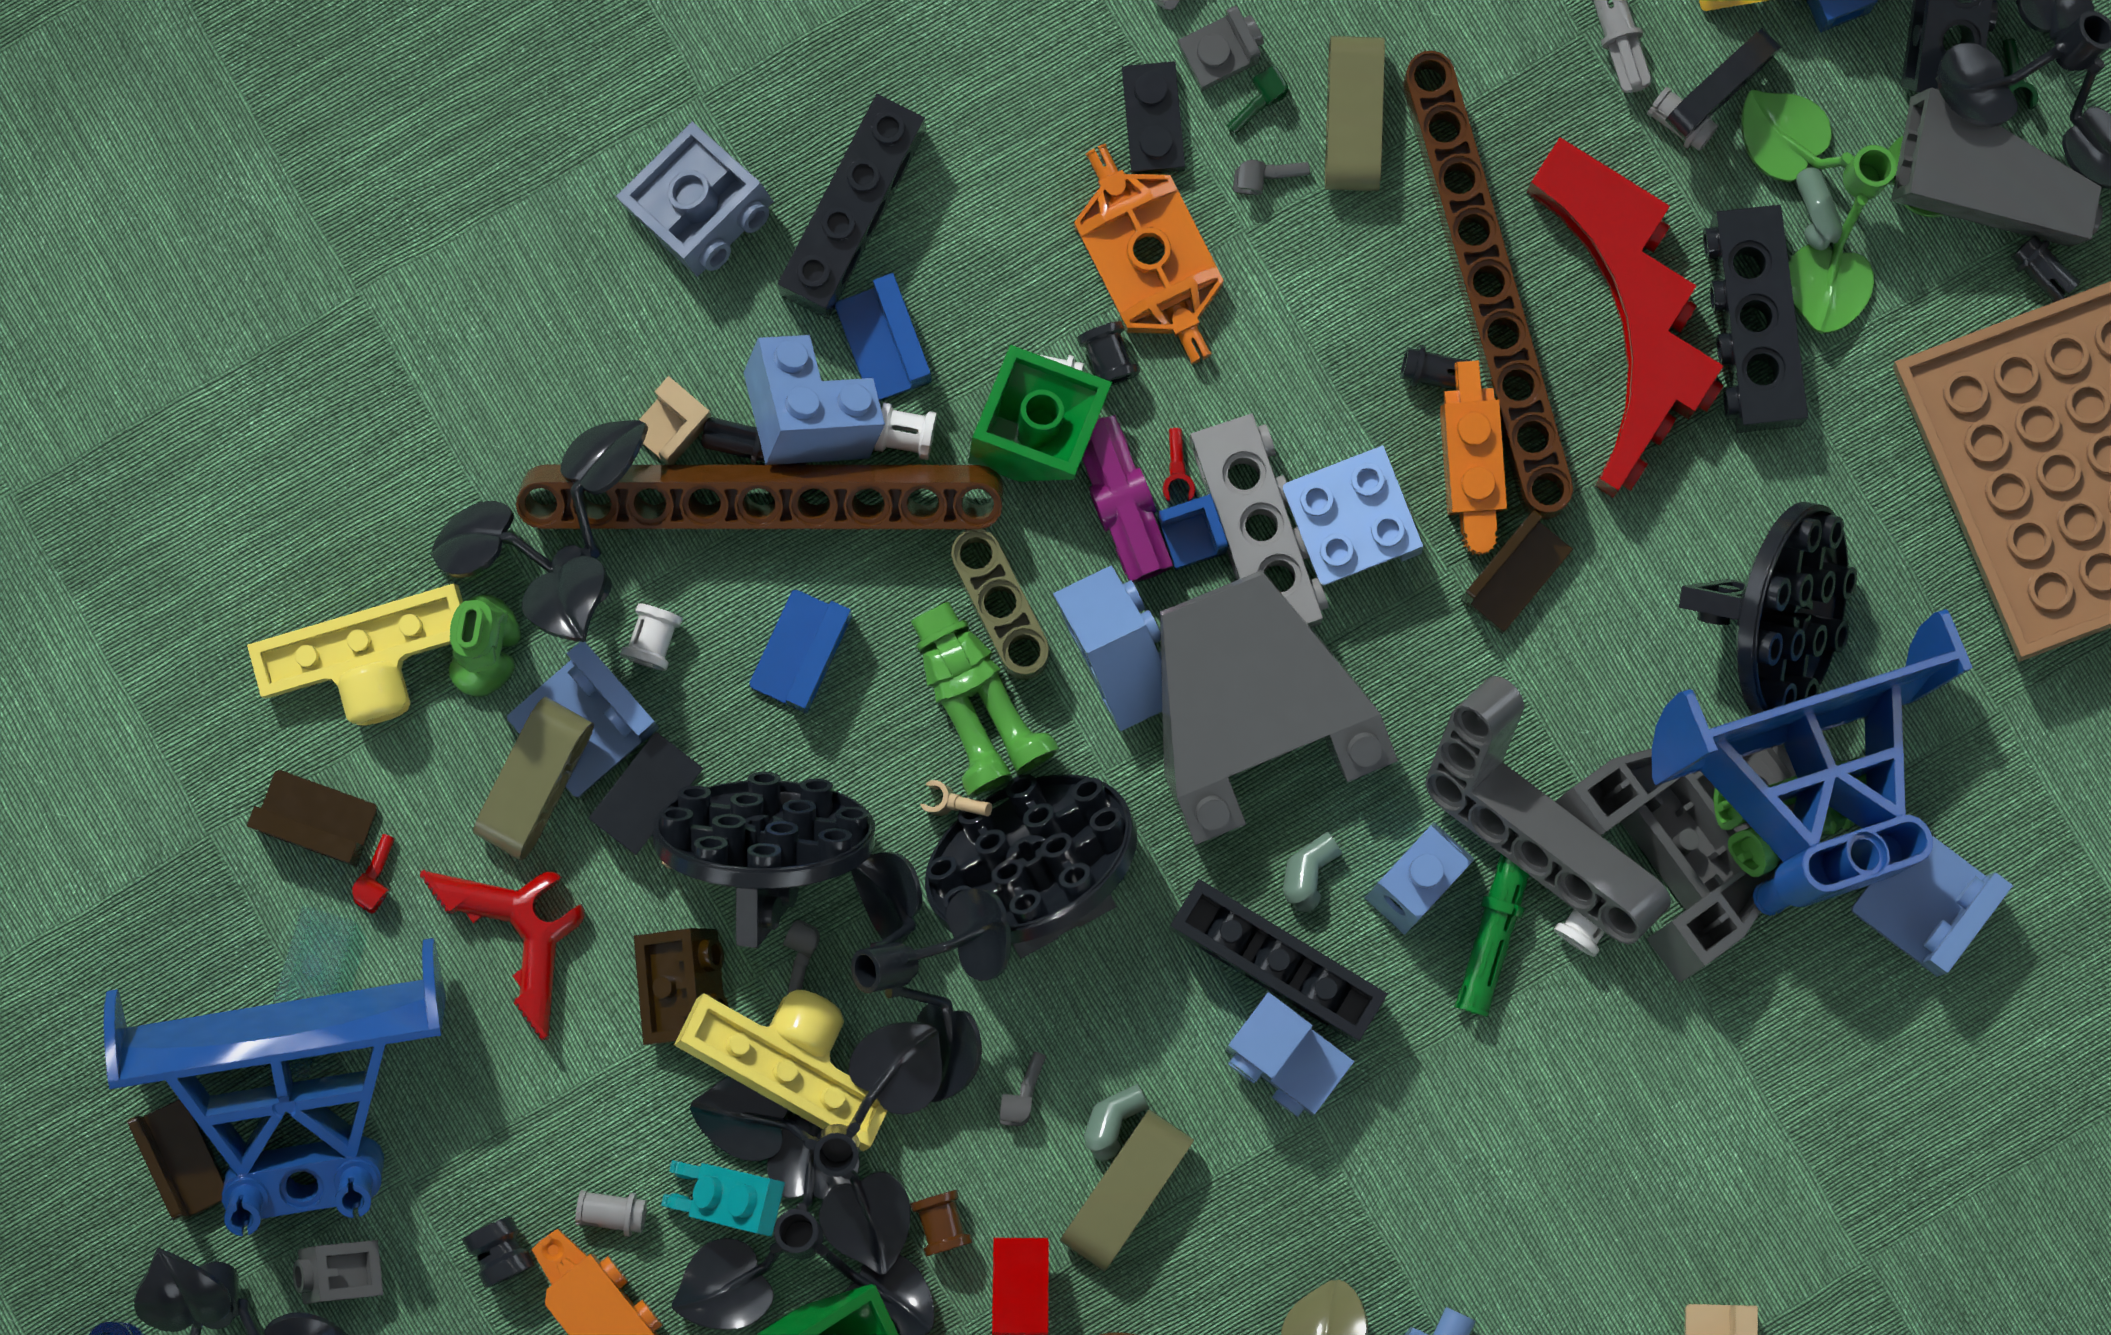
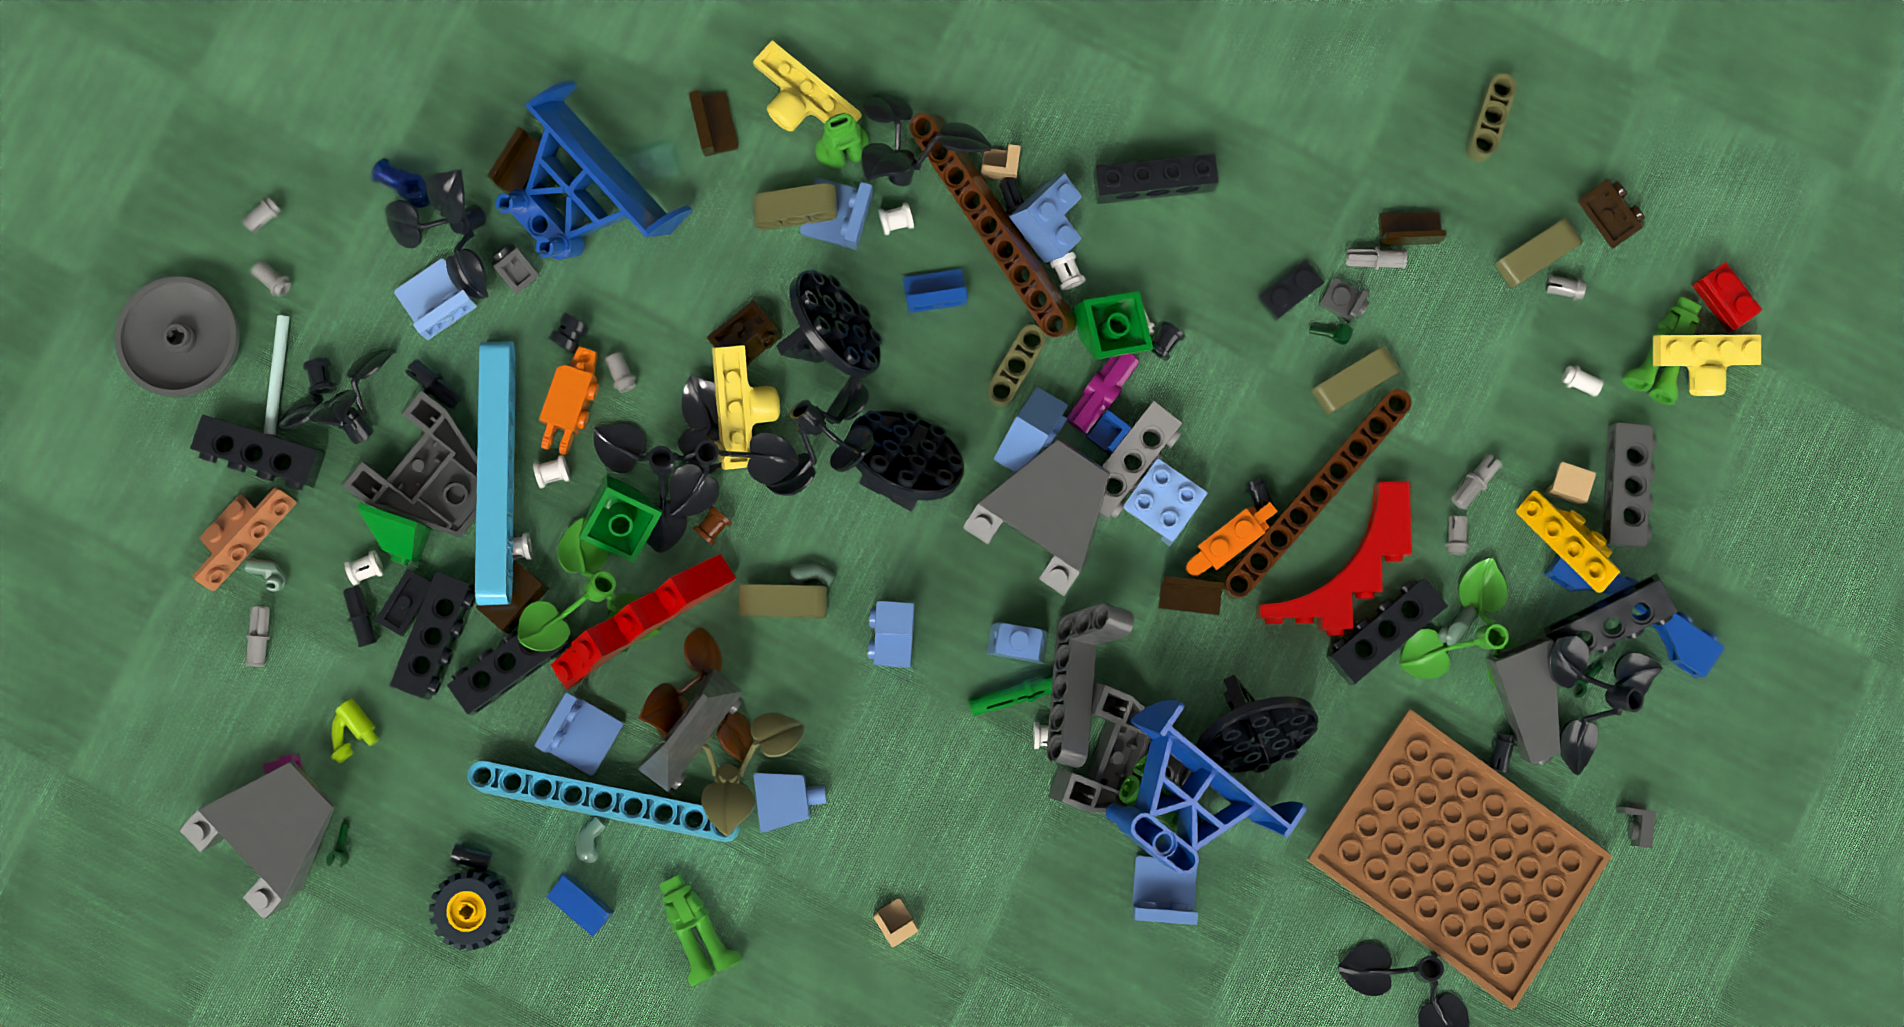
camera: 55 degrees right, 0 degrees up
red hand [352,834,395,914] -> none
red piece [420,870,585,1040] -> none
black hinge [588,732,703,855] -> none
sand blue plate [615,122,774,277] -> none
teal hinge [661,1160,785,1237] -> none
dark grey hand [783,919,820,994] -> none
blue panel [835,273,932,401] -> none
bright green piece [911,602,1060,797] -> none
tan hand [920,780,992,816] -> none
dark grey hand [999,1052,1046,1126] -> none
orange plate [1074,144,1224,365] -> none
red hand [1162,428,1195,502] -> none
black brick [1169,879,1388,1044] -> none
dark grey hand [1233,160,1310,195] -> none
sand green arm [1283,832,1342,912] -> none
black beam [1665,28,1782,139] -> none

